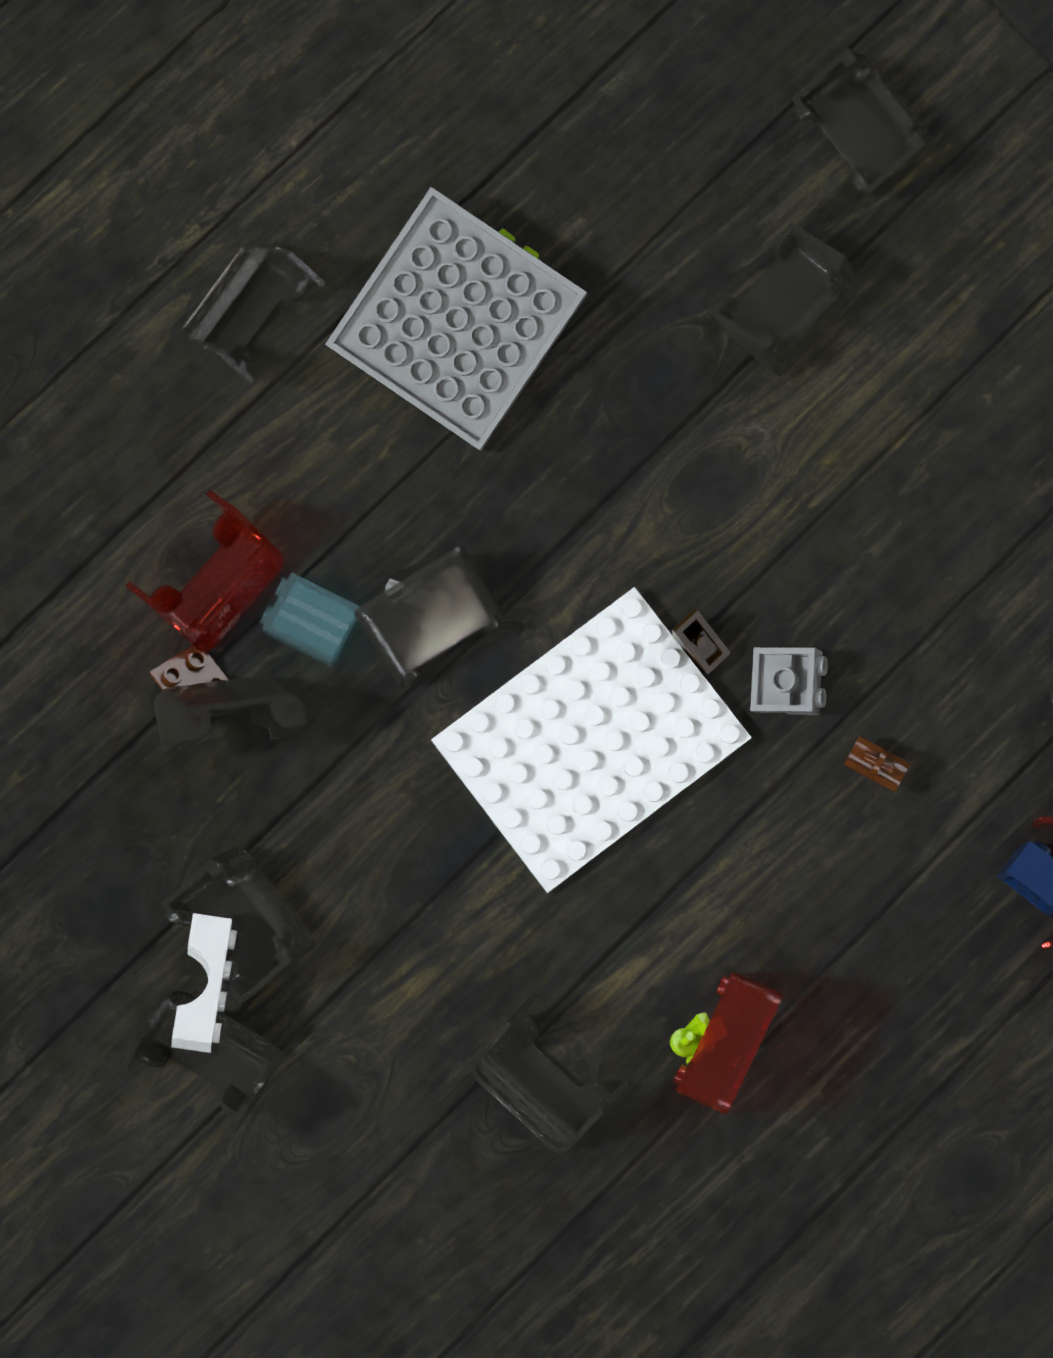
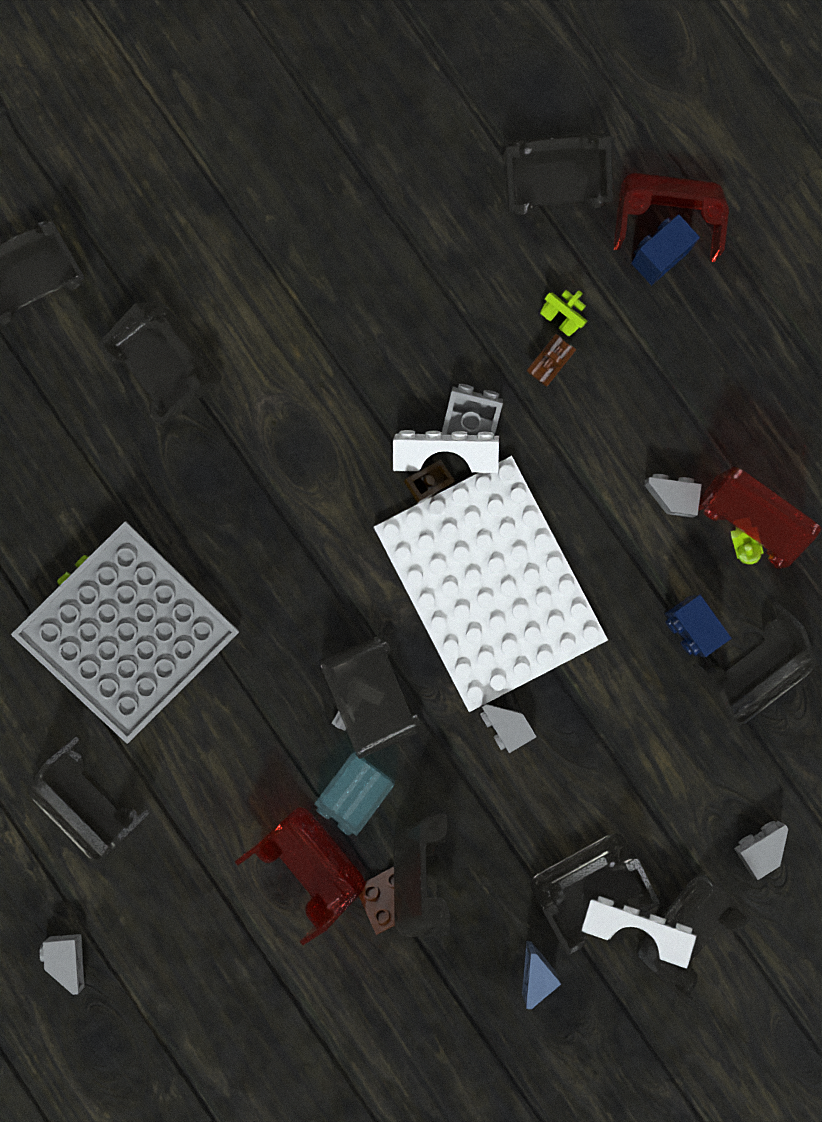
camera: 80 degrees left, 5 degrees up
none -> light grey slope [40,934,85,995]
none -> white arch [393,430,499,473]
none -> light grey slope [480,704,536,753]
none -> sand blue slope [522,941,561,1009]
none -> lime hips [540,290,588,336]
none -> light grey slope [644,474,701,517]
none -> dark blue brick [665,595,732,657]
none -> light grey slope [734,821,788,880]

